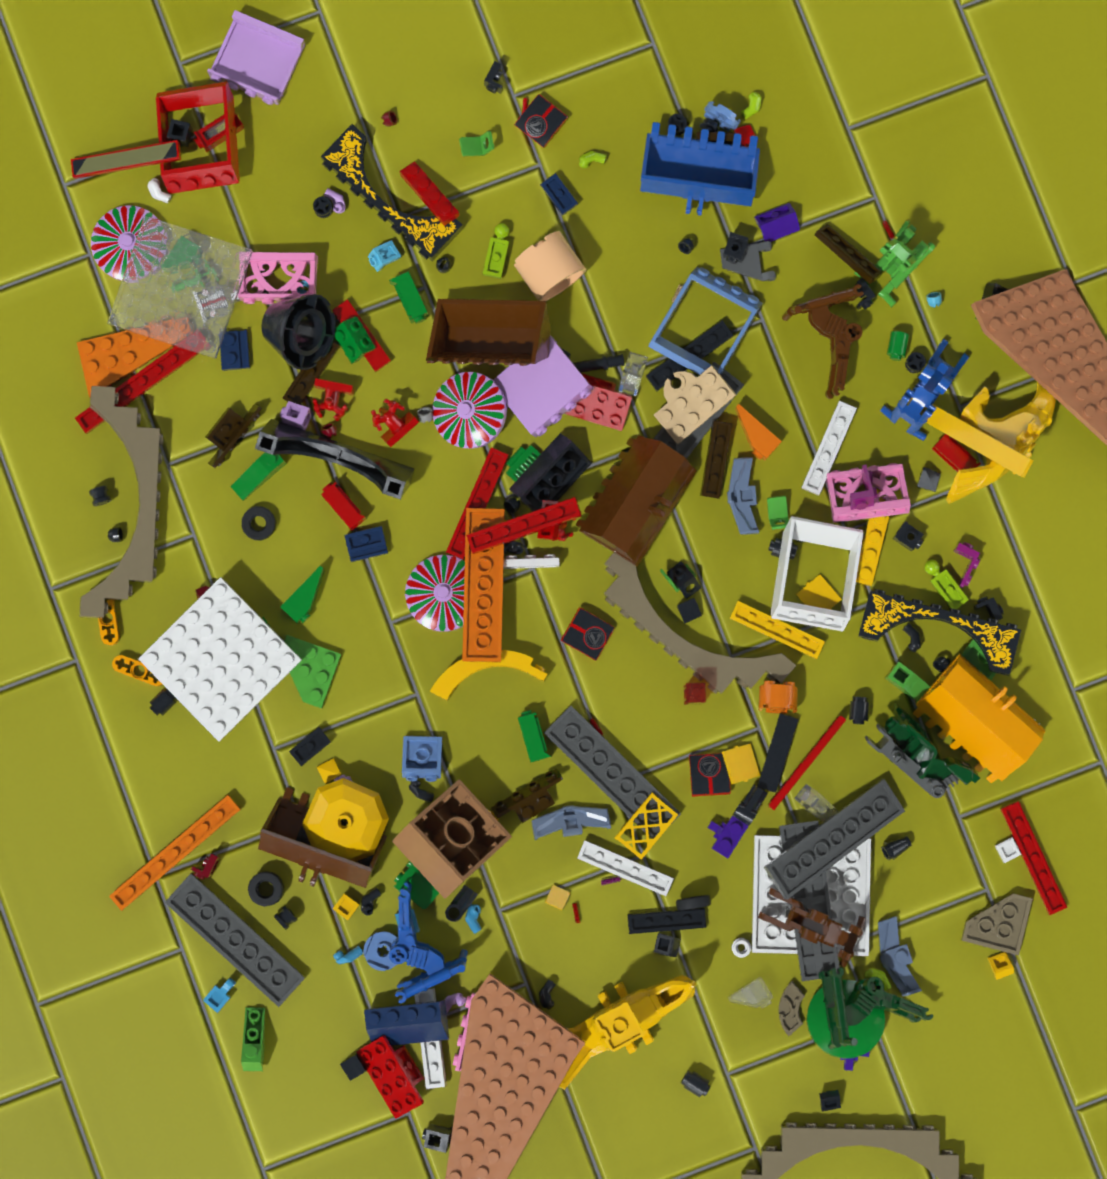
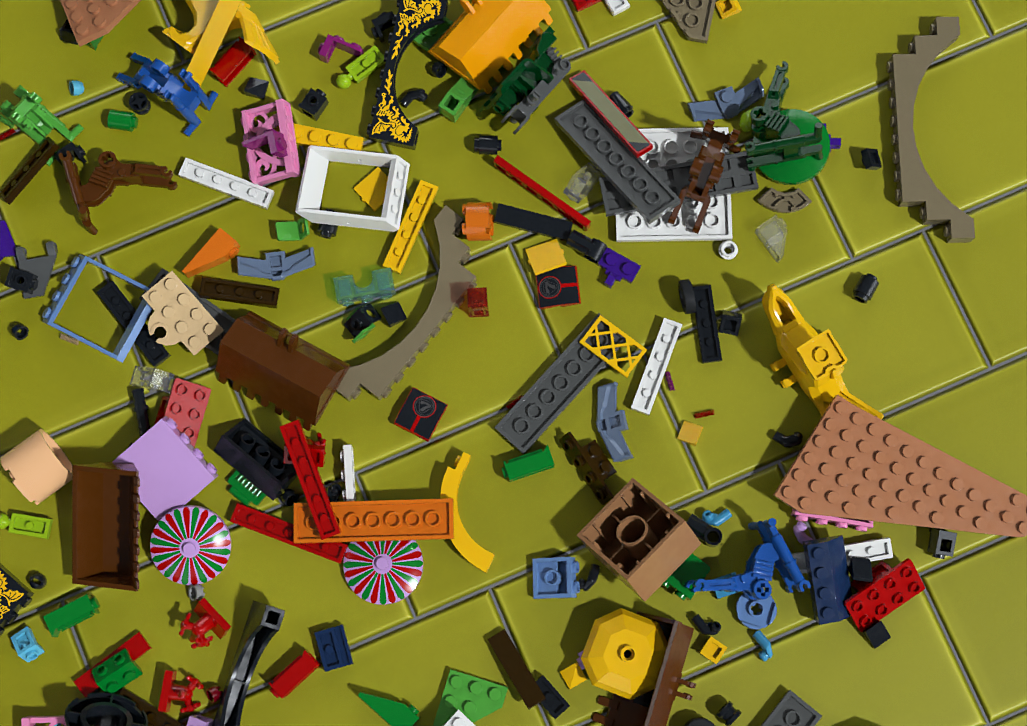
camera: 90 degrees left, 5 degrees down
none -> clear light blue arch [333,268,396,306]
none -> dark brown tile [487,629,546,710]
none -> tile [569,70,653,158]
none -> black slope [848,557,873,582]

